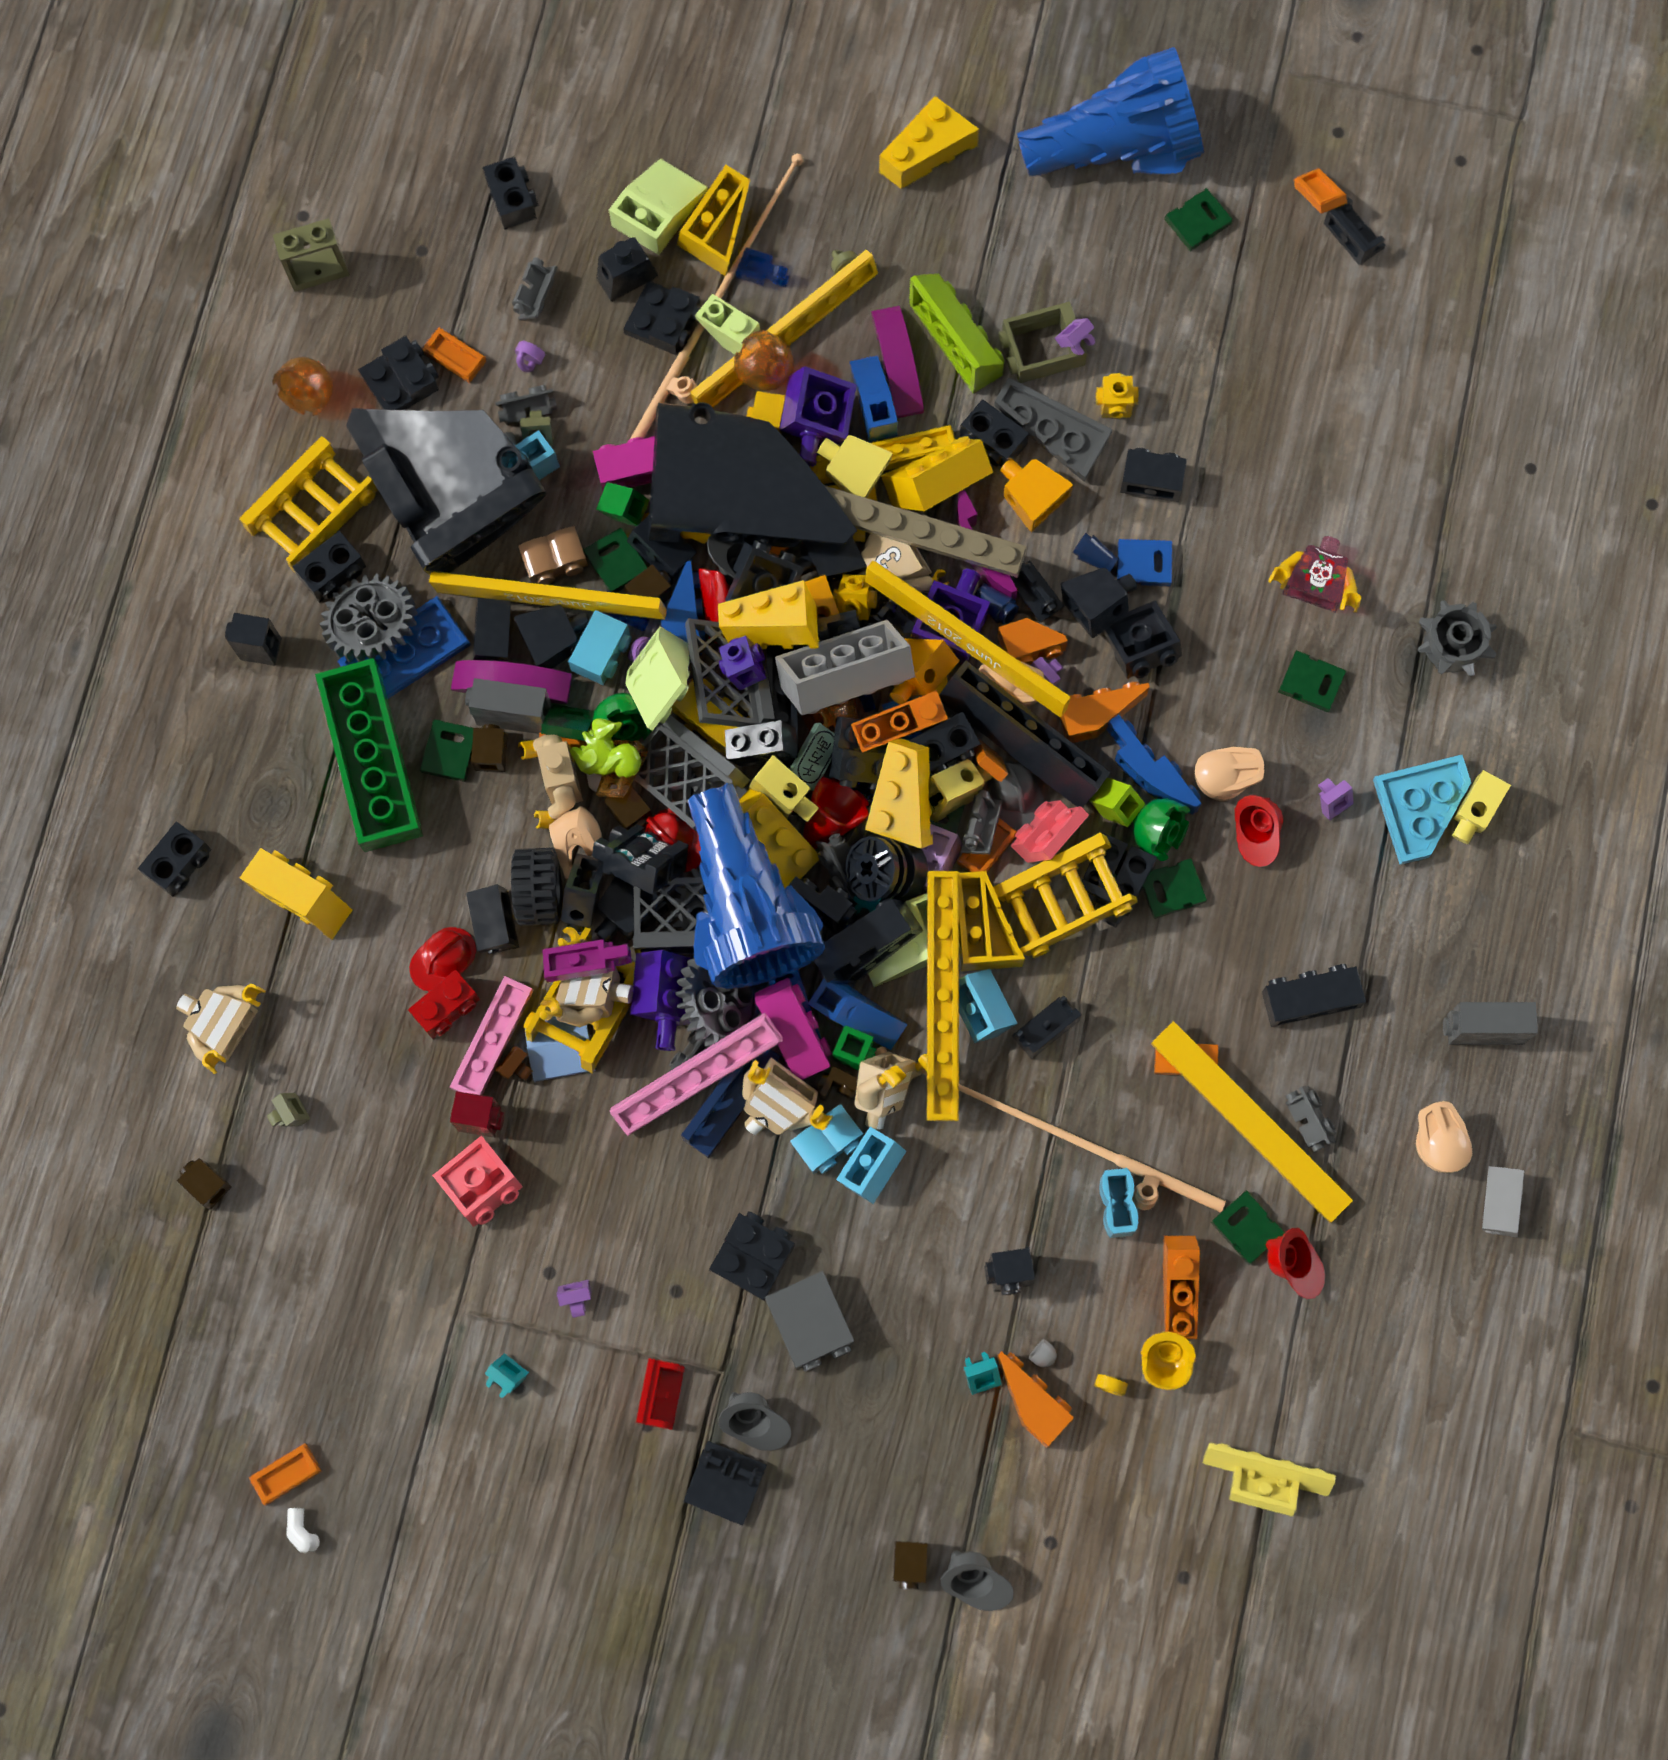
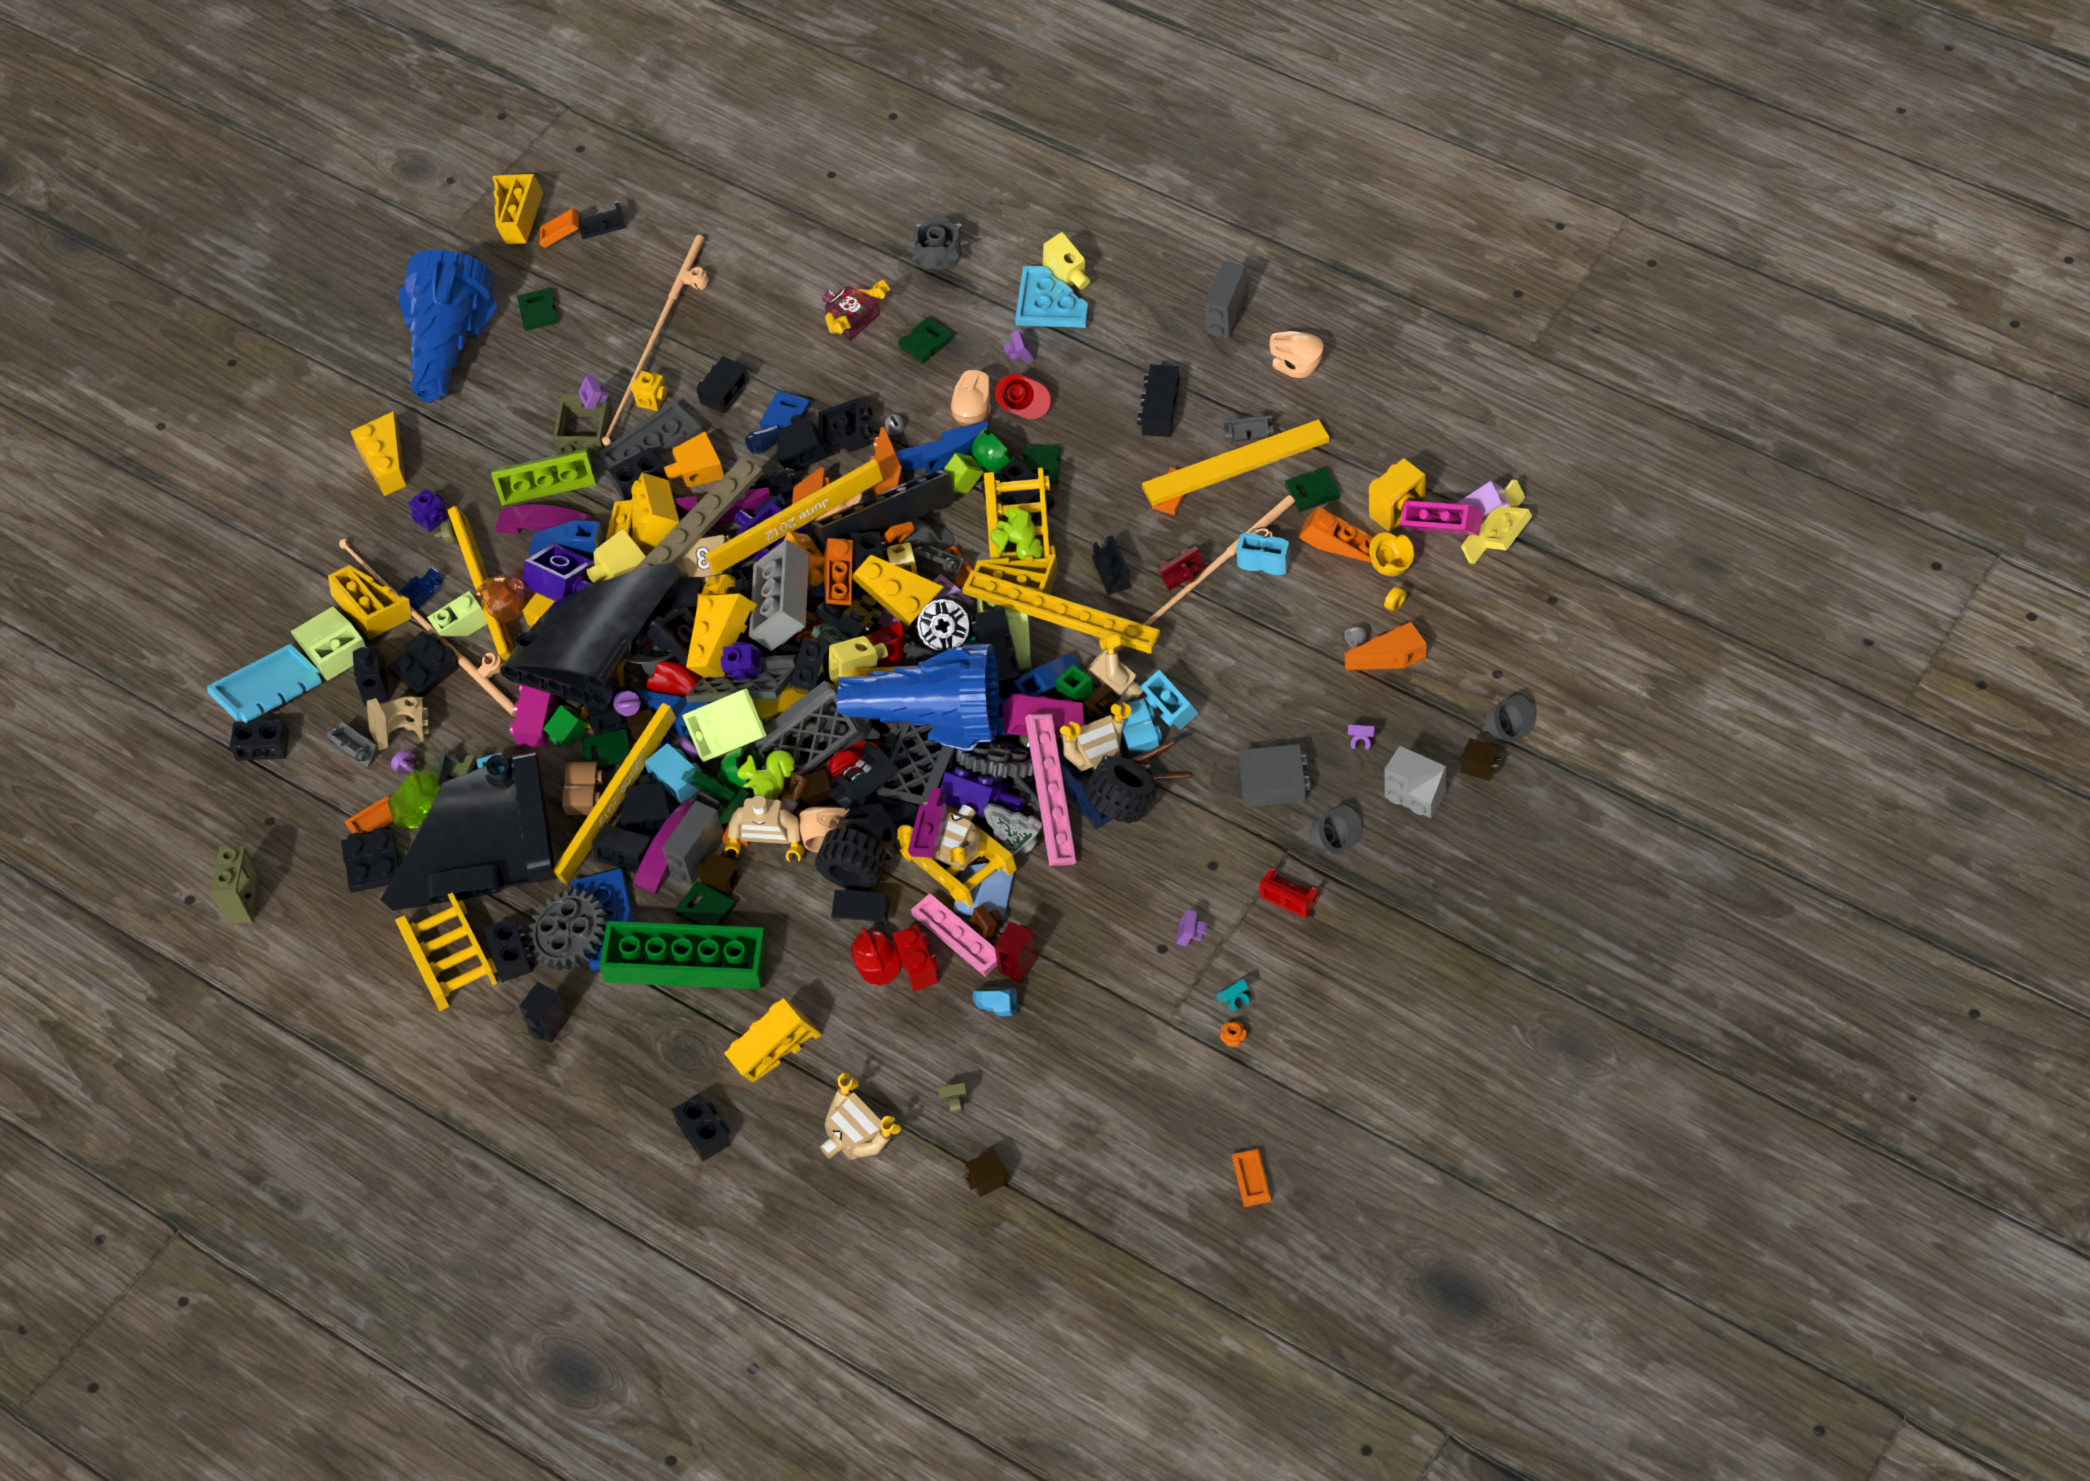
camera: 65 degrees left, 20 degrees down
clear orange cylinder [272,356,333,416] -> none
white arm [287,1508,319,1553] -> none
coral plate [432,1135,523,1227] -> none
black hinge [683,1441,767,1526] -> none
black plate [709,1211,795,1301] -> none
medium azure brick [959,969,1018,1043] -> none
teal tile [964,1352,1002,1395] -> none
black brick [984,1248,1035,1296] -> none
coral plate [1011,800,1089,863] -> none
red piece [1266,1227,1325,1299] -> none
light grey hinge [1482,1166,1524,1237] -> none
none -> medium azure hinge [207,644,322,723]
none -> tan tile [367,697,428,751]
none -> clear neon green brick [387,770,440,829]
none -> dark purple brick [408,488,448,532]
none -> yellow wedge [493,174,543,244]
none -> light nougat piece [601,235,709,446]
none -> medium lavender tile [613,690,641,716]
none -> dark green piece [681,770,735,802]
none -> light grey hinge [885,414,904,435]
none -> dark azure rock [972,986,1018,1017]
none -> light grey rock [983,803,1043,855]
none -> lime animal [990,507,1043,560]
none -> black tyre [1085,756,1157,823]
none -> reddish brown plant [1129,740,1192,780]
none -> dark red hips [1157,546,1207,591]
none -> orange plate [1220,1021,1247,1047]
none -> medium lavender tile [1348,725,1375,750]
none -> yellow brick [1369,458,1425,533]
none -> light grey slope [1385,746,1446,818]
none -> dark pink brick [1400,501,1483,536]
none -> lavender hinge [1456,481,1509,517]

